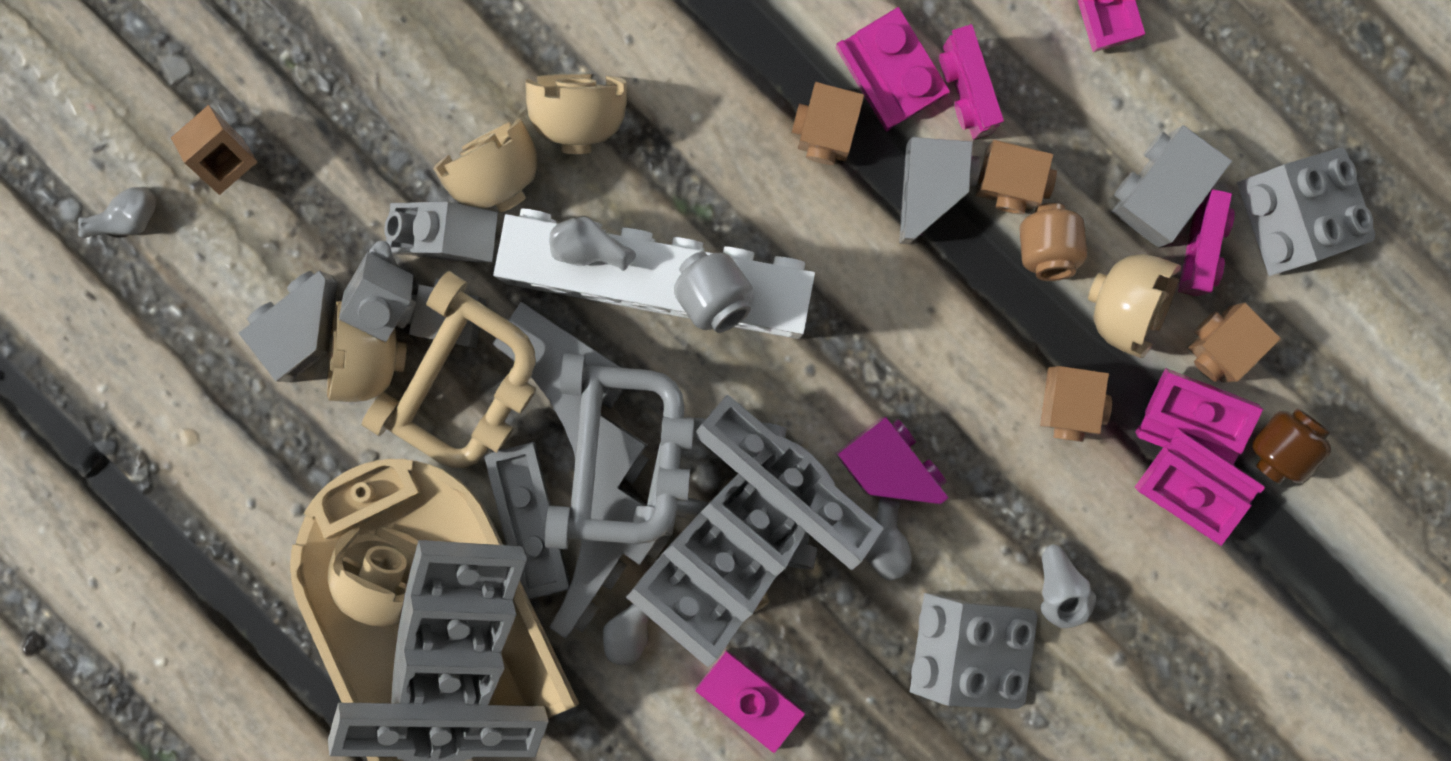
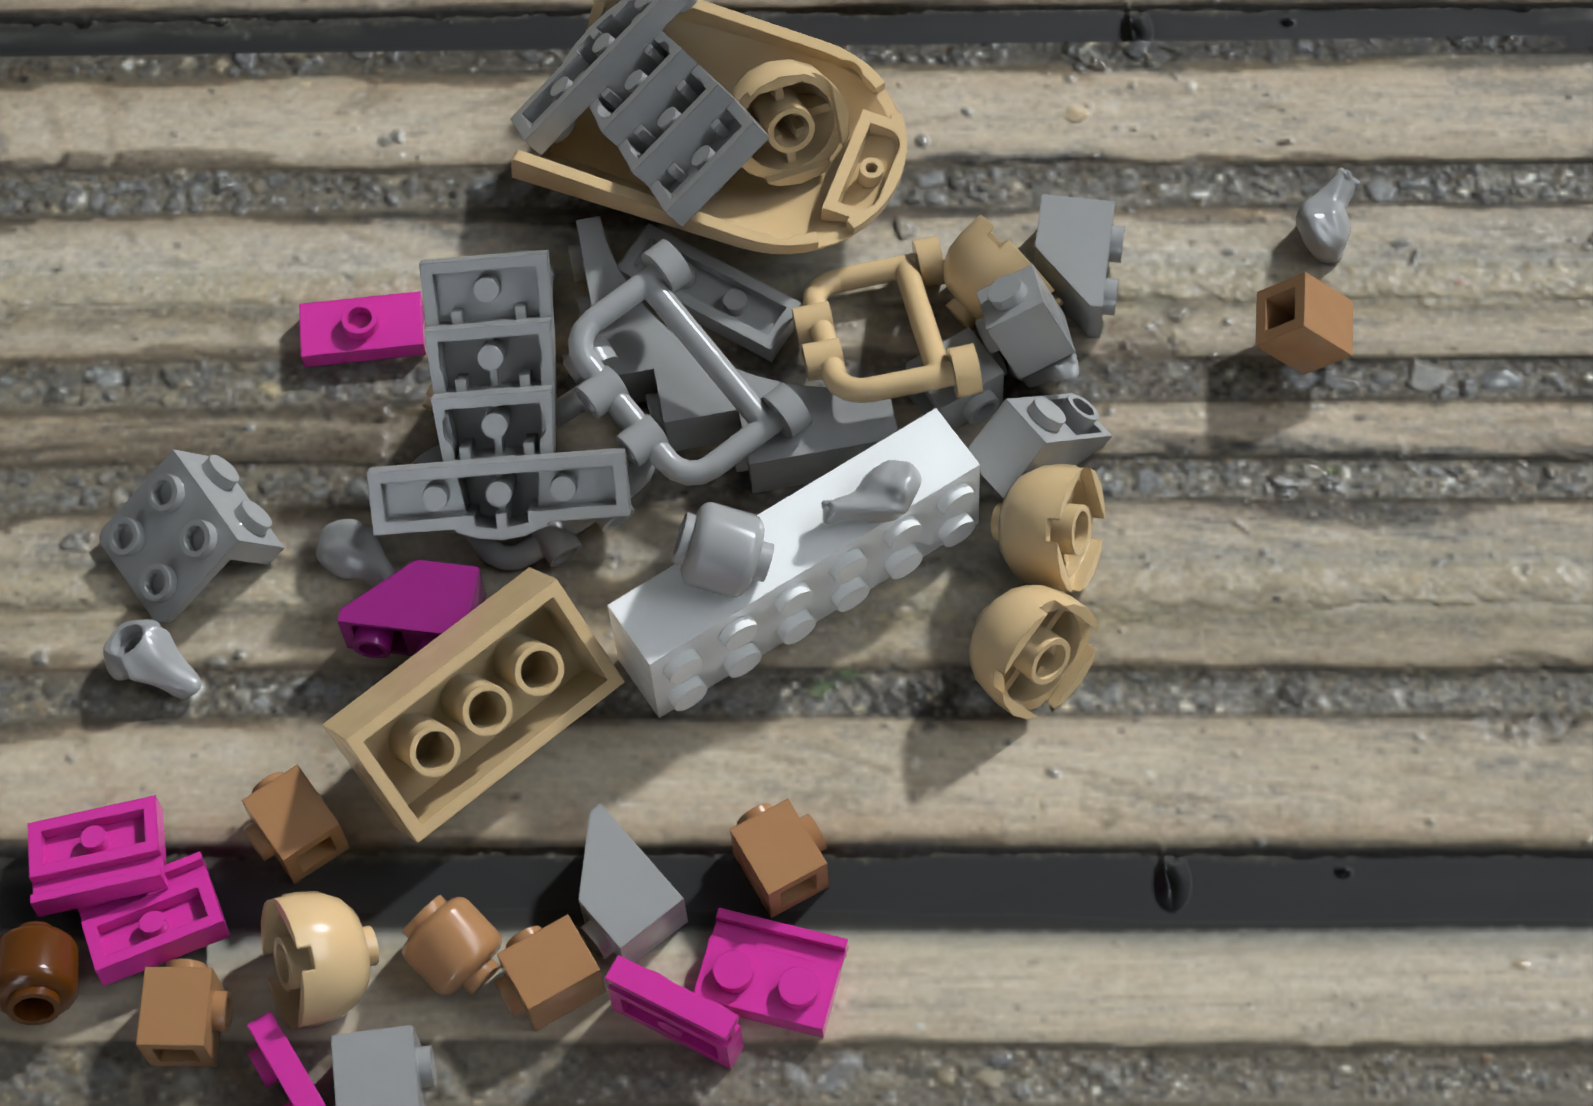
camera: 140 degrees right, 25 degrees down
none -> tan brick [322,567,625,843]

